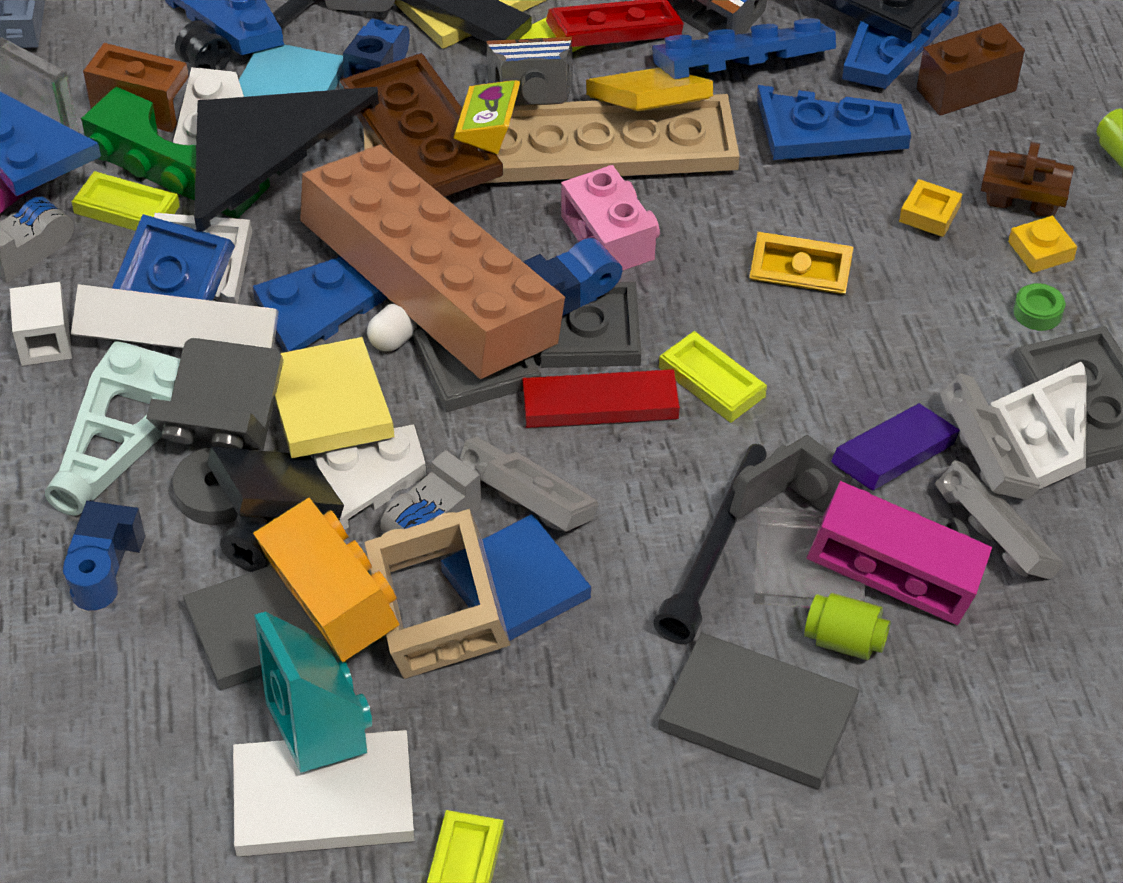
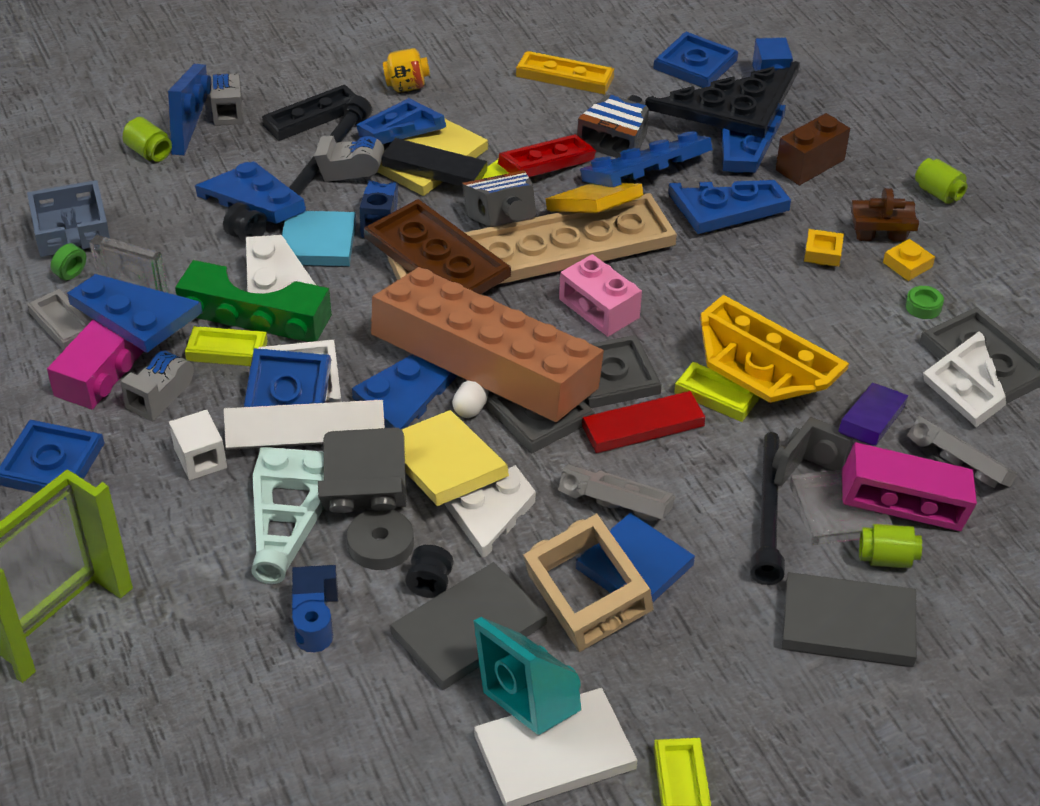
camera: 15 degrees left, 5 degrees down
dark orange panel [83,43,189,132] -> none
black tile [194,87,379,232] -> none
black tile [207,447,344,521] -> none
light orange brick [253,498,400,663] -> none
light grey leg [380,450,482,533] -> none
slope [454,80,520,154] -> none
blue leg [523,238,623,316] -> none
yellow slope [749,232,854,295] -> none
light grey hinge [940,373,1040,500] -> none
none -> yellow wedge [700,295,849,403]

